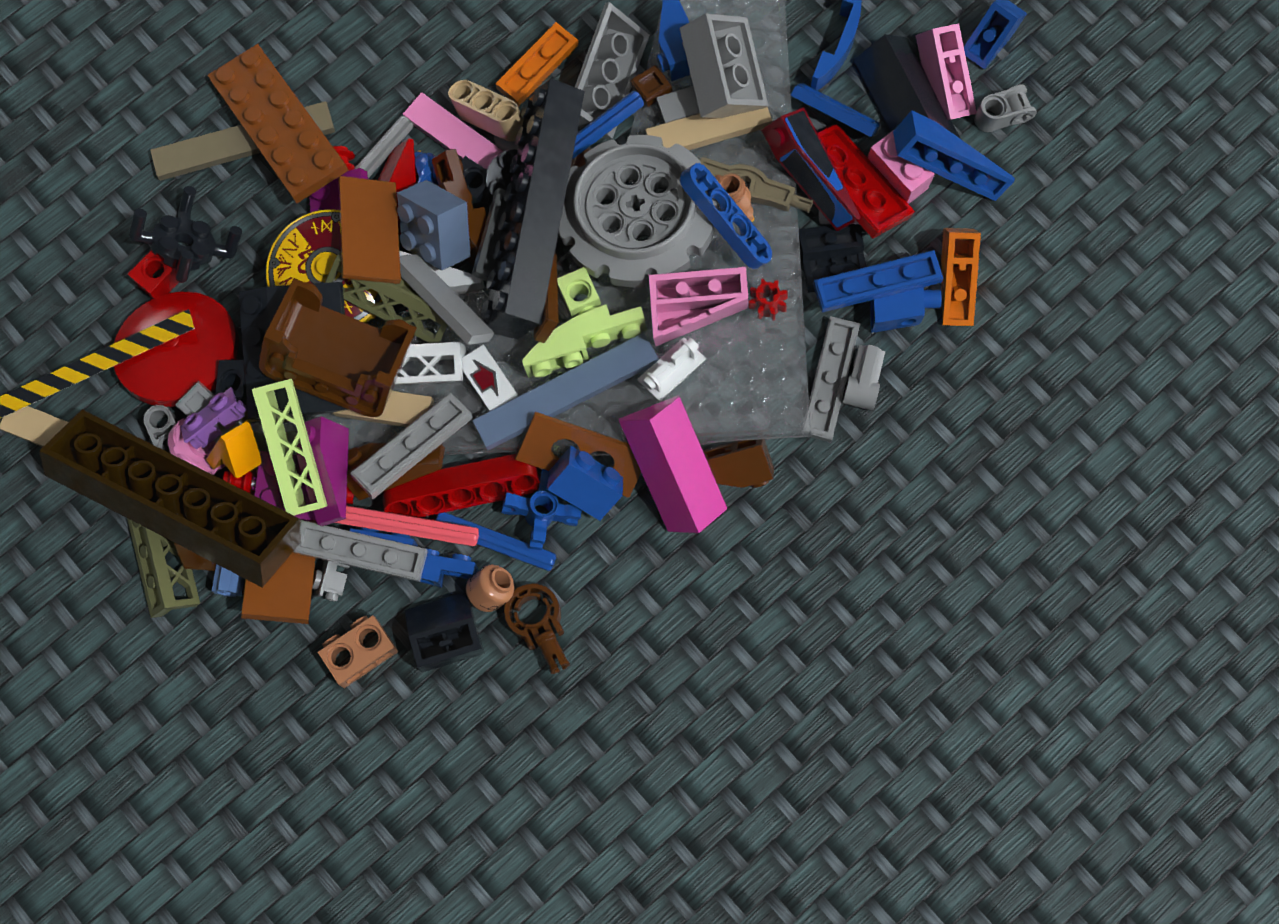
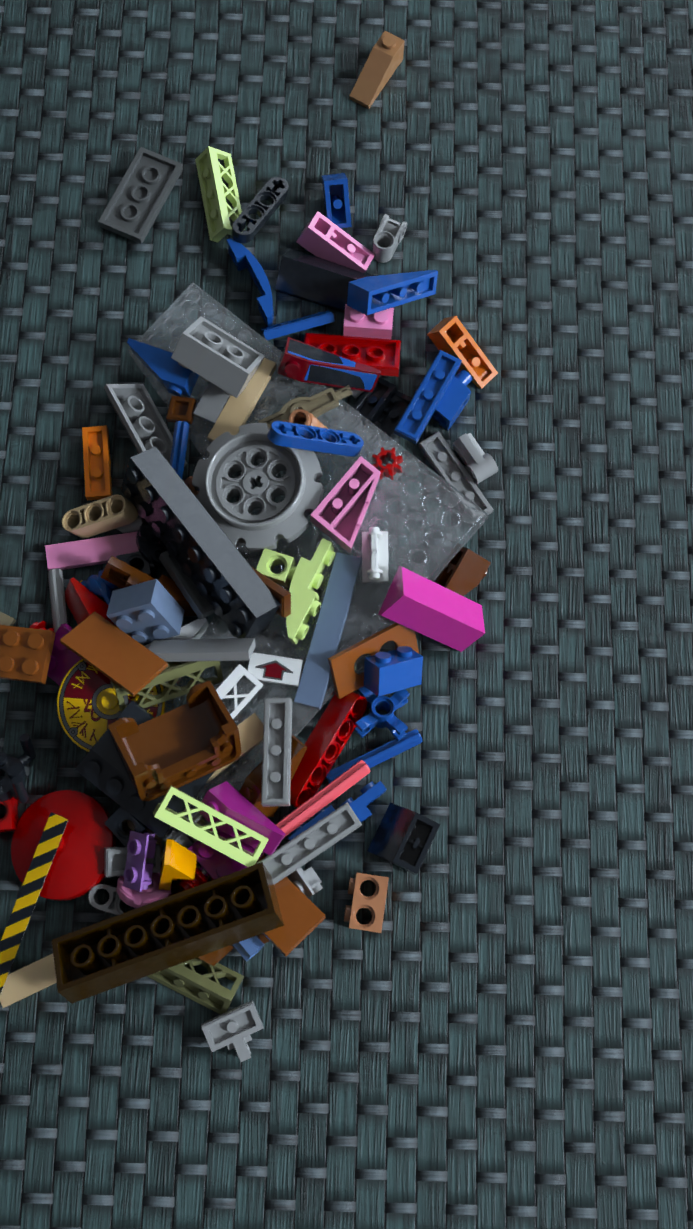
camera: 50 degrees left, 0 degrees up
nougat head [466,564,514,612] -> none
reddish brown pin [504,584,570,674] -> none
none -> light grey hinge [201,1000,264,1062]

